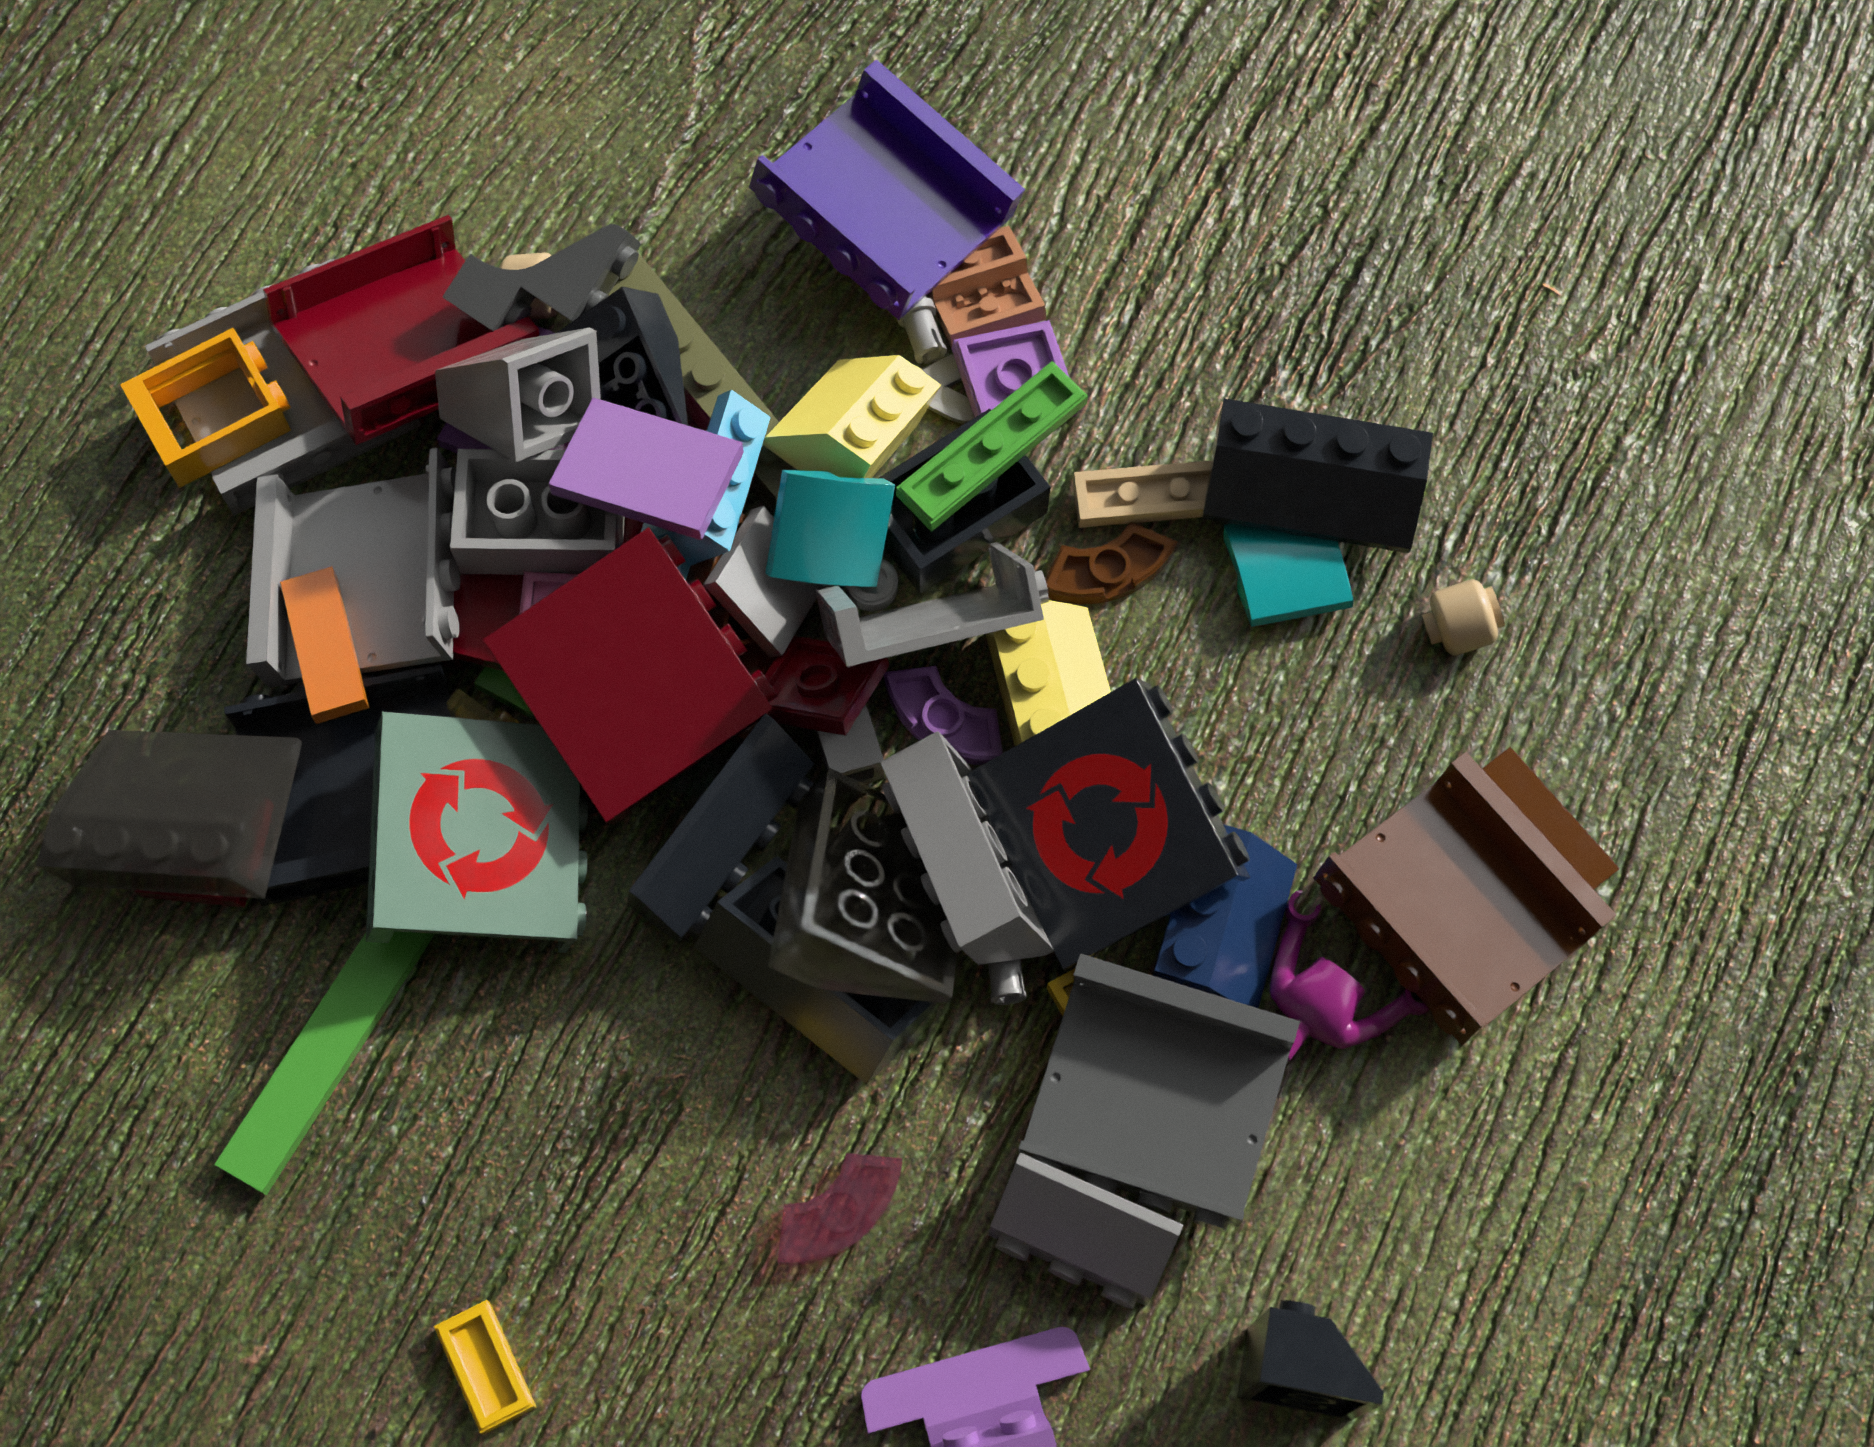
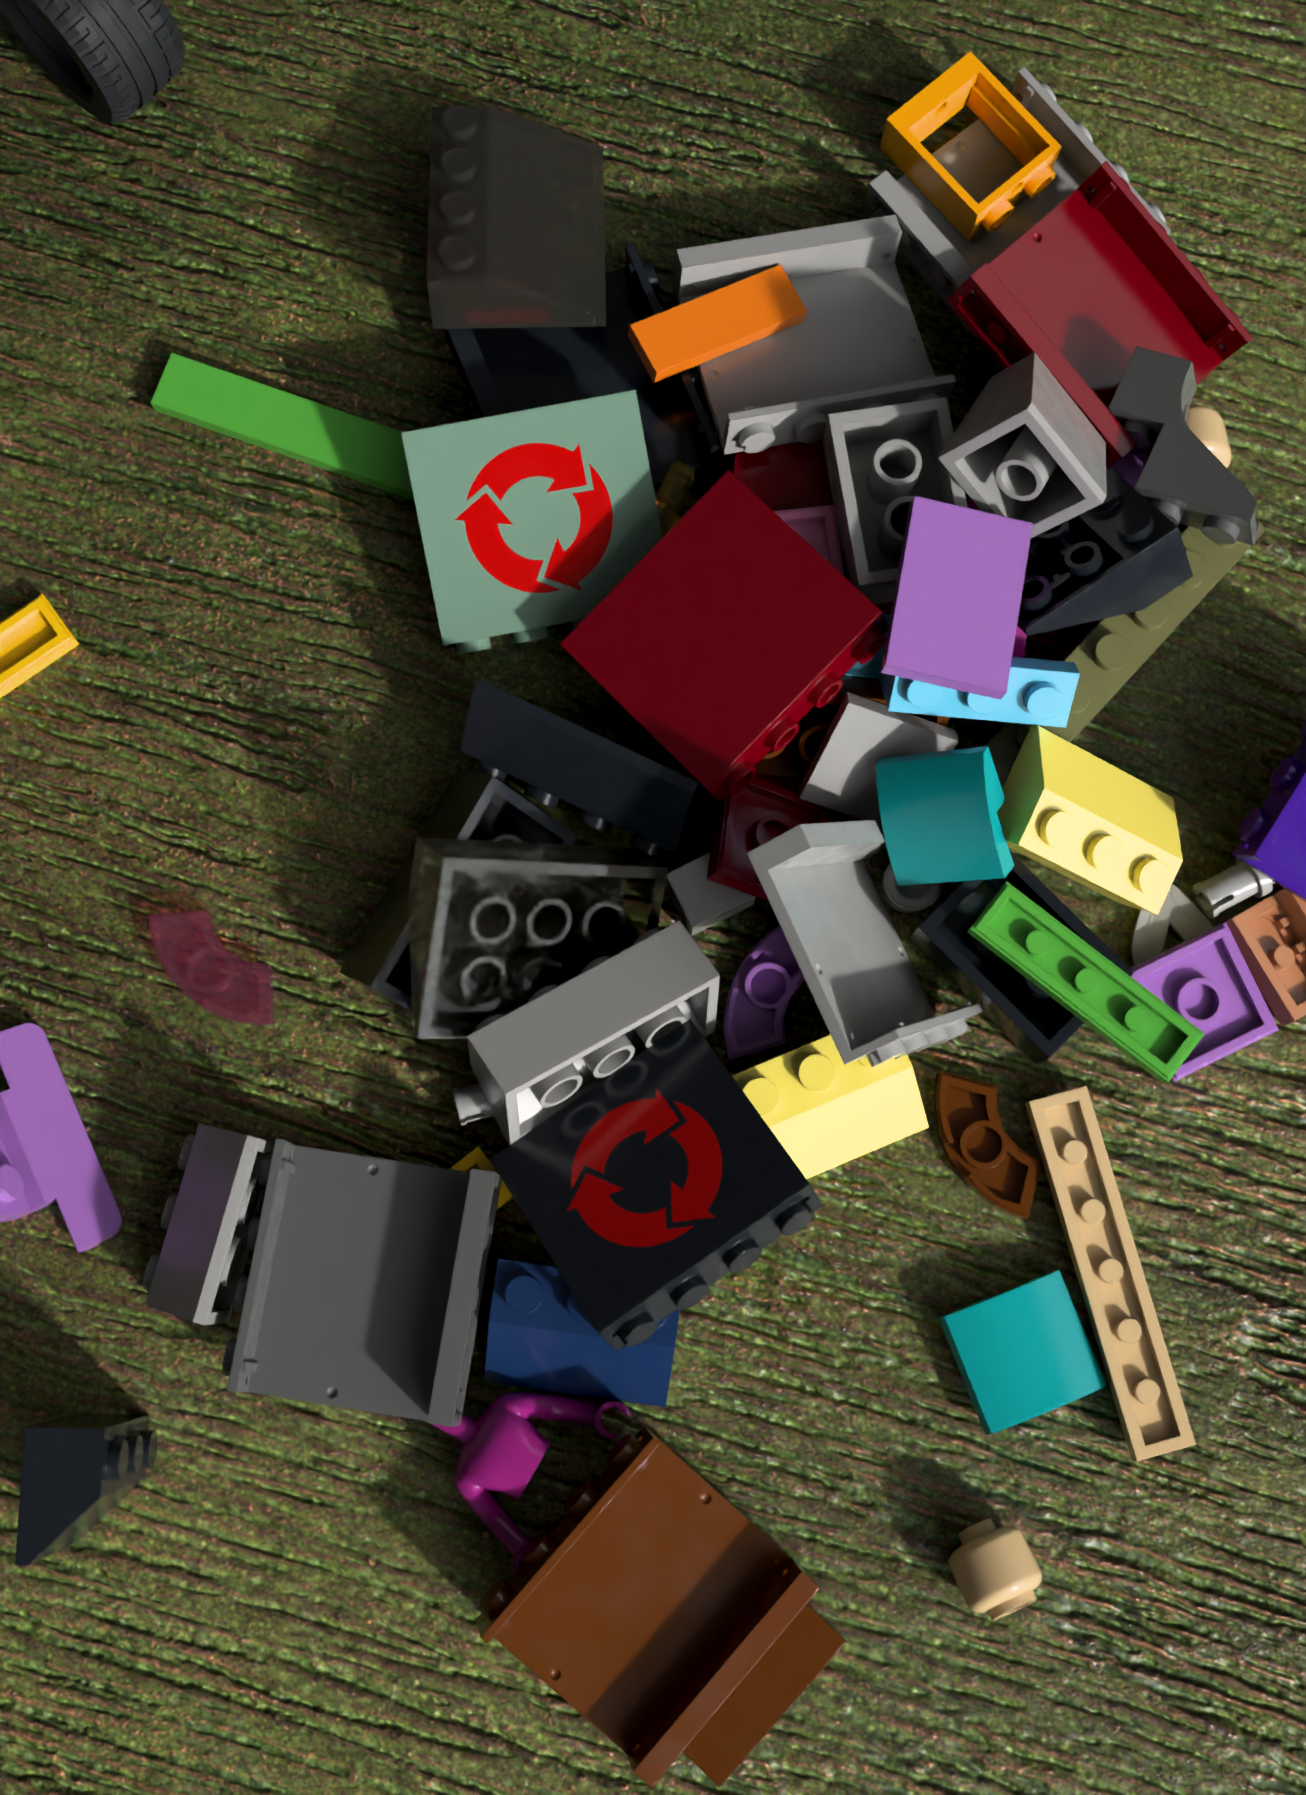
camera: 80 degrees right, 10 degrees up
black slope [1202,398,1433,553] -> none

